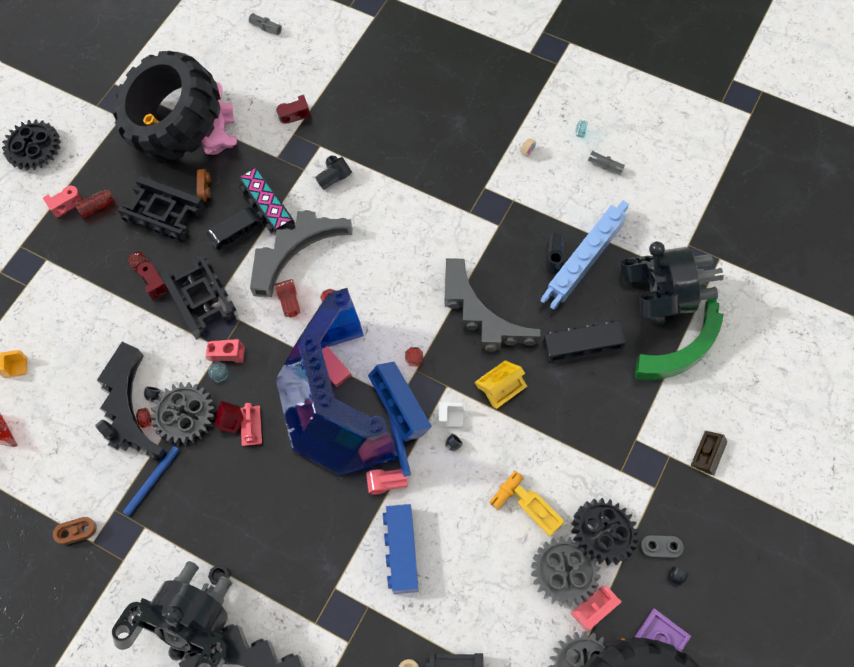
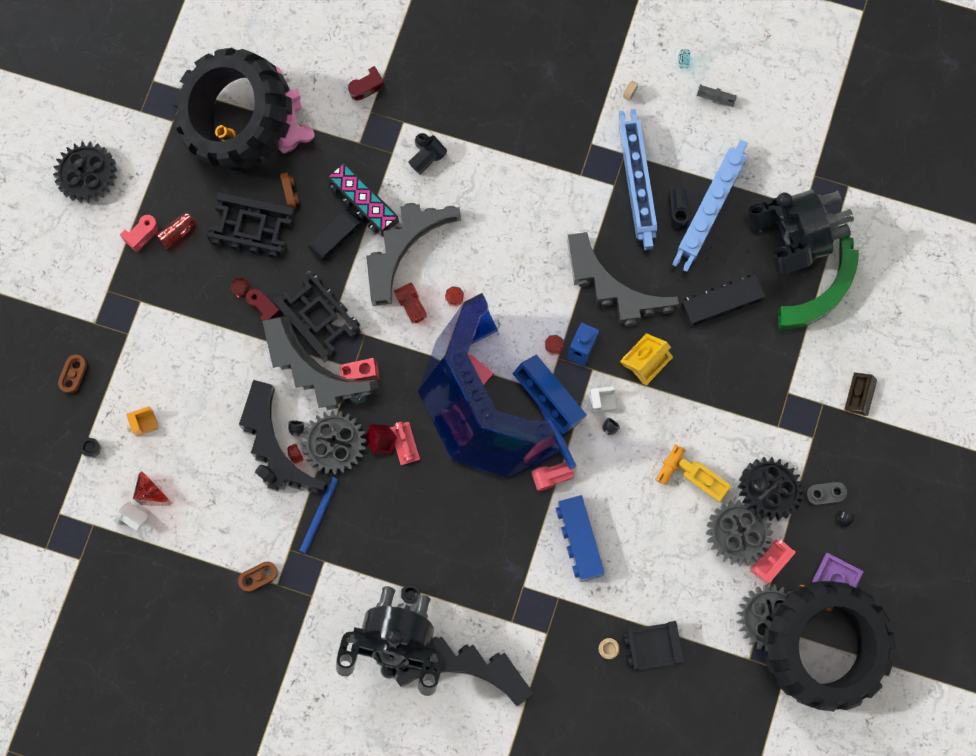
camera: 10 degrees left, 10 degrees up
none -> dark grey arch [263,315,379,410]
none -> blue torso [567,323,600,367]
none -> light blue hinge [619,109,657,250]

